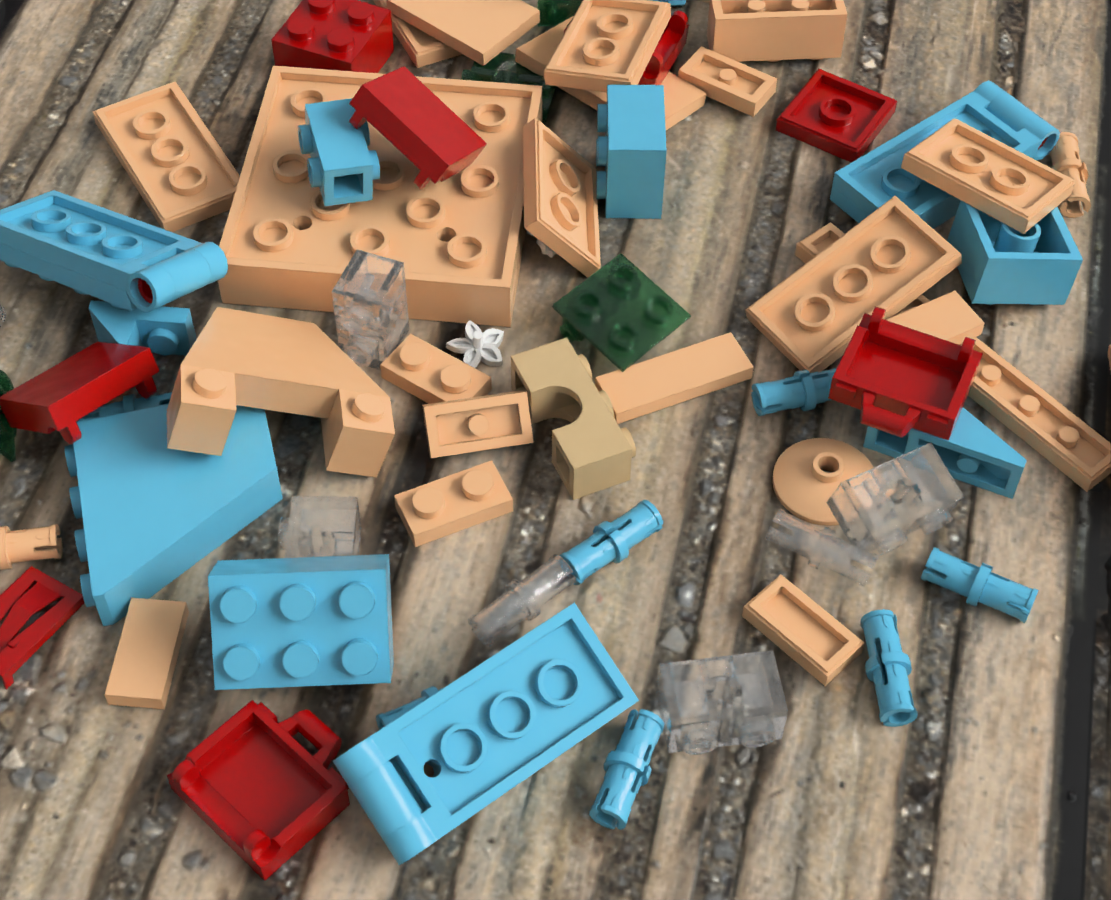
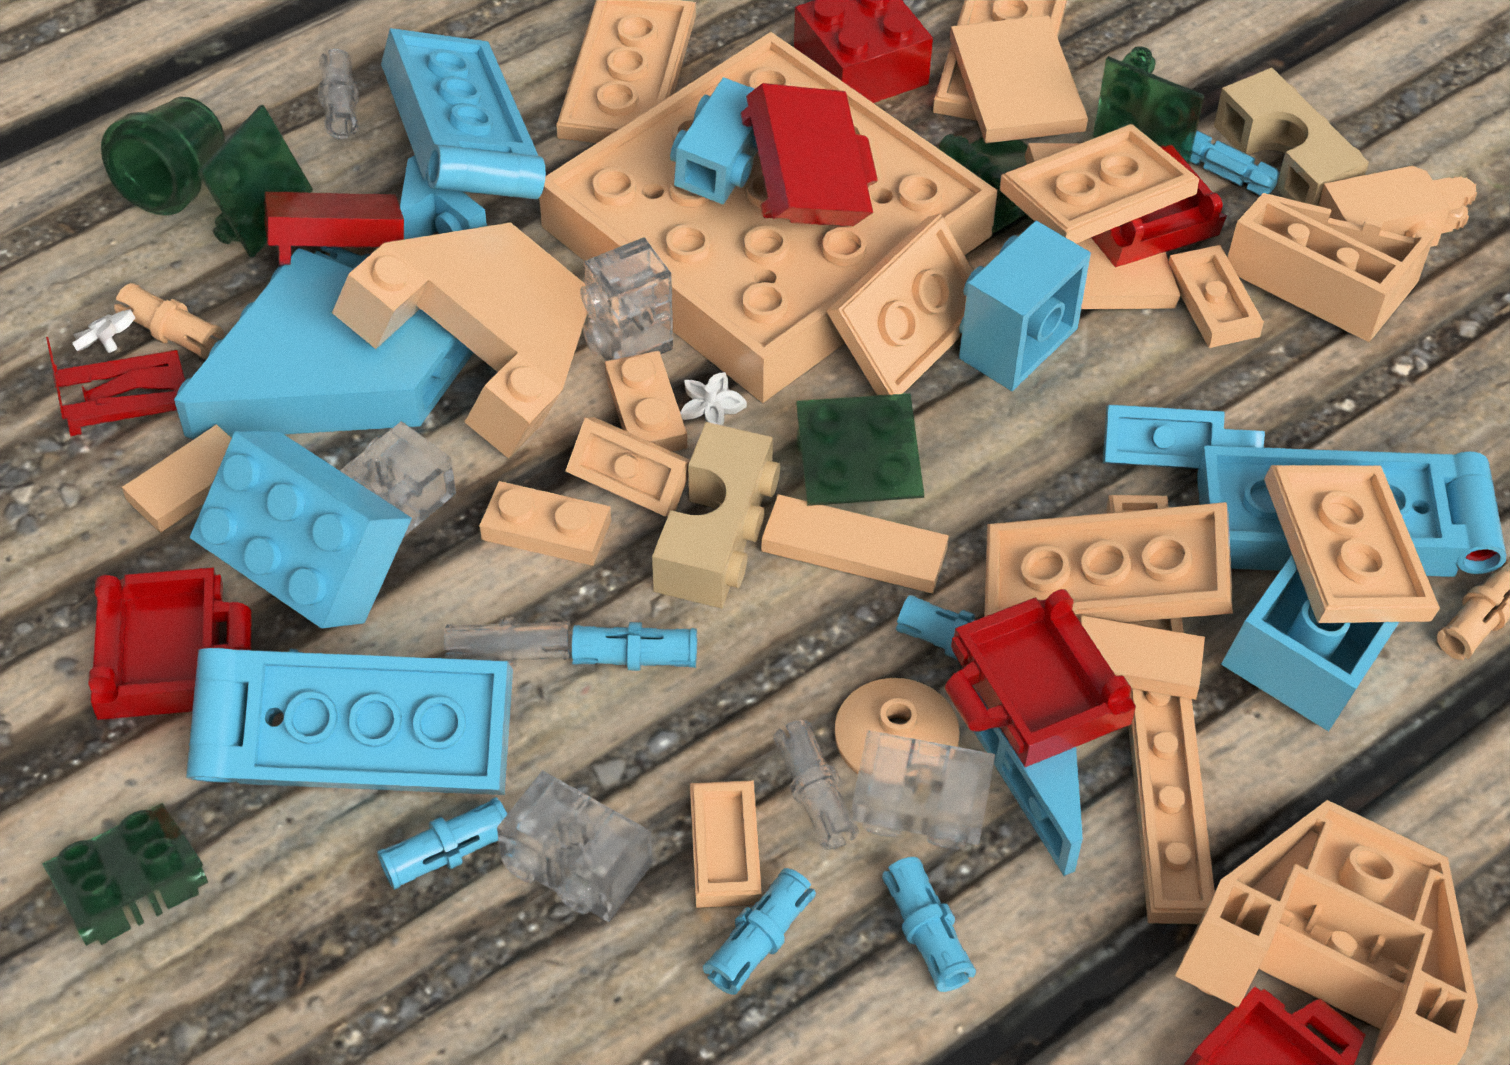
camera: 40 degrees right, 0 degrees up
red tile [776,68,897,163] -> none
none -> medium azure plate [1103,405,1265,469]

